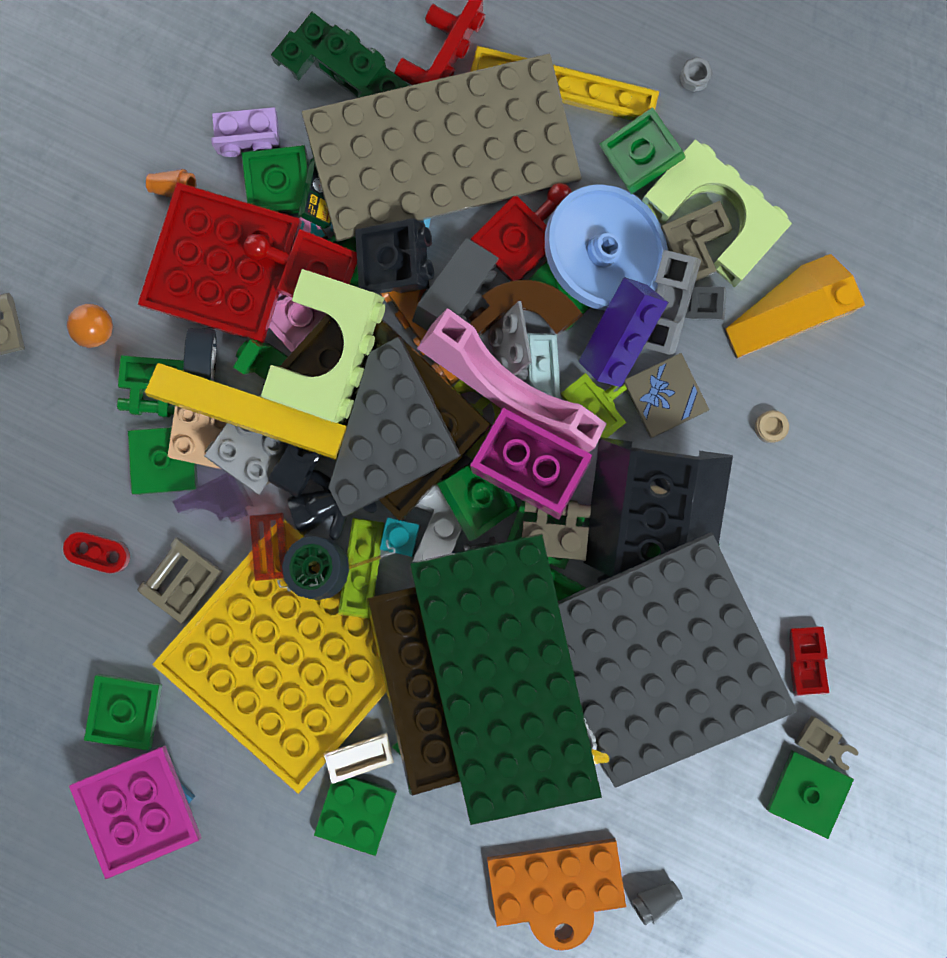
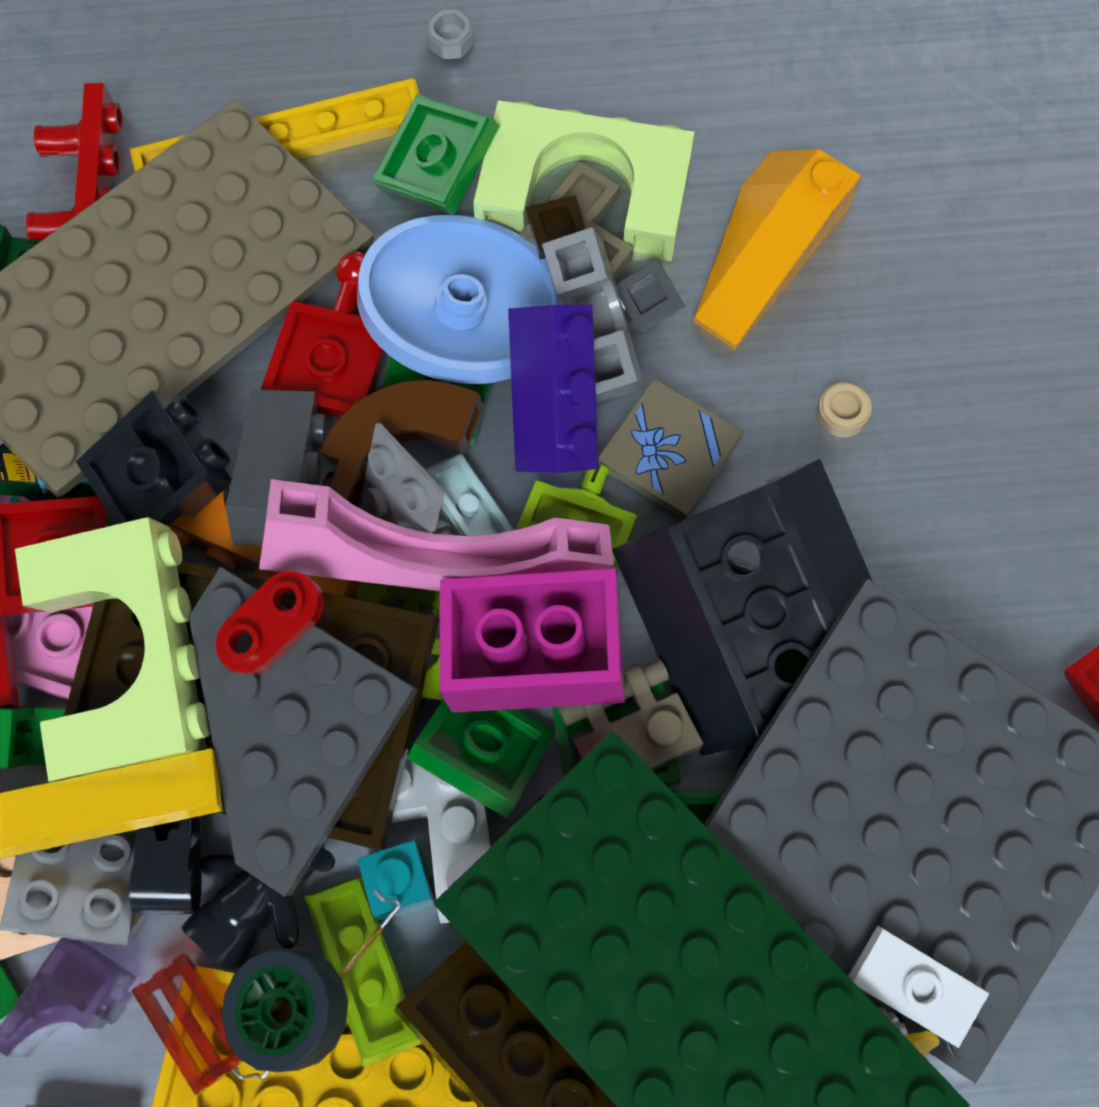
camera: 30 degrees left, 15 degrees down
none -> red plate [215,571,324,675]
none -> dark brown tile [526,196,586,260]
none -> white plate [848,926,989,1048]

